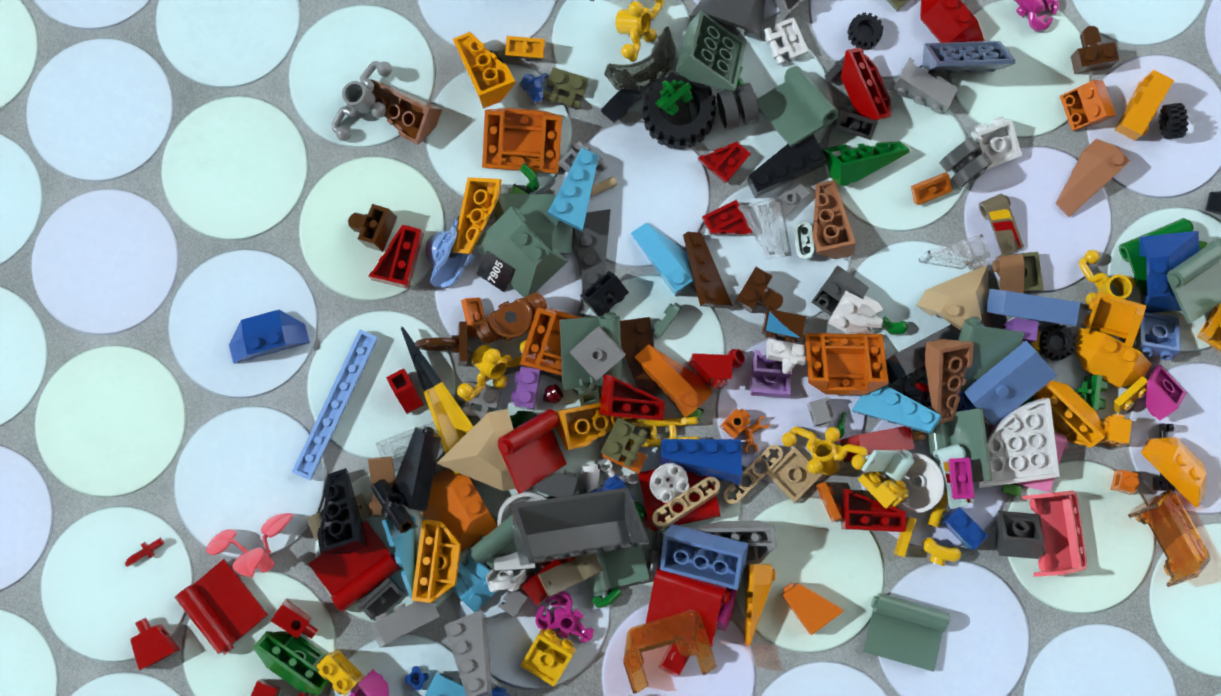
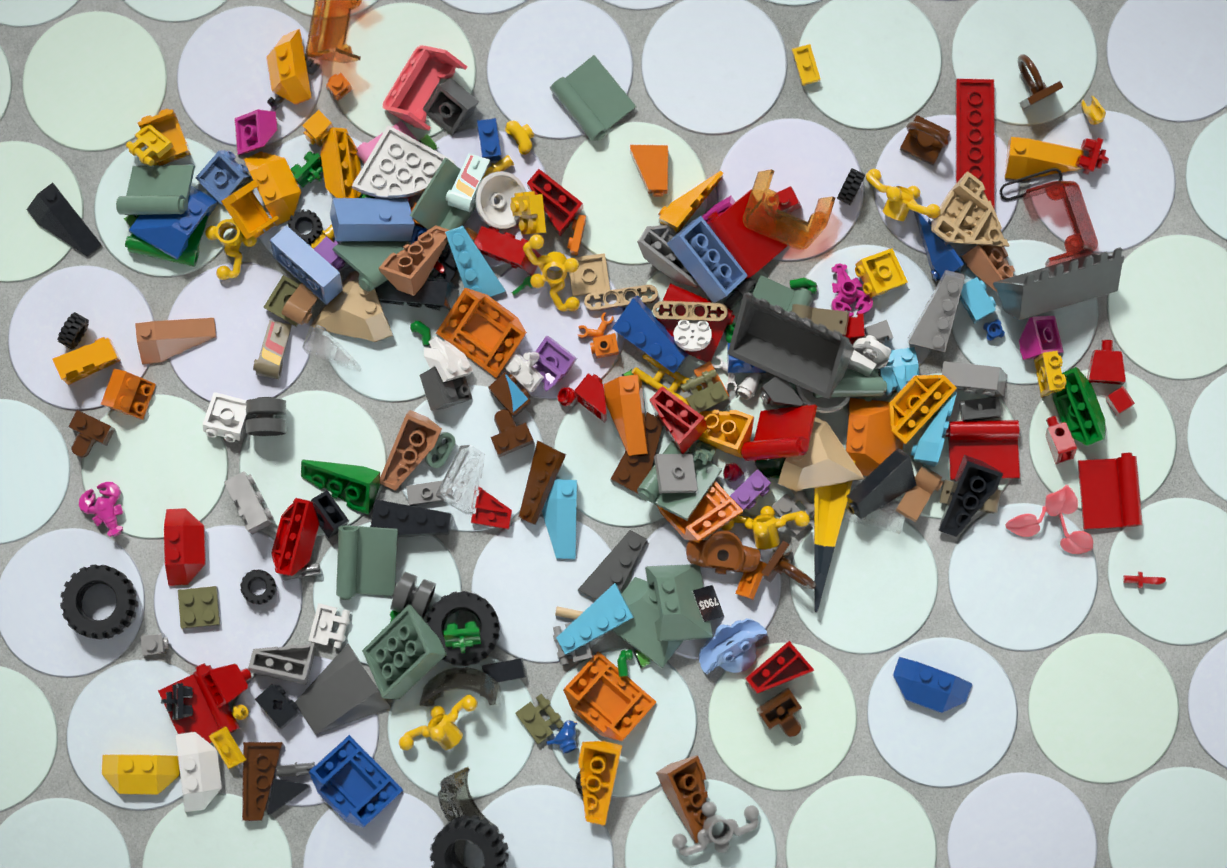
camera: 140 degrees left, 0 degrees up
red torso [130,618,180,670] -> none
light blue plate [292,329,379,481] -> none
black piece [371,479,415,533] -> none
red slope [386,368,424,414] -> none
light orange wedge [452,177,502,255] -> none
light orange hinge [505,36,546,59] -> none
black brick [580,271,629,316] -> none
sand green plate [652,303,682,338] -> none
red wing [698,141,751,184] -> none
light grey brick [807,397,833,428] -> none
light aqua door [861,449,914,481] -> none
yellow tile [893,517,917,557] -> none
orange plate [911,172,952,205] -> none
sand blue slope [922,41,1016,74] -> none
dark pink plate [948,458,974,499] -> none
yellow plate [1113,376,1148,415] -> none

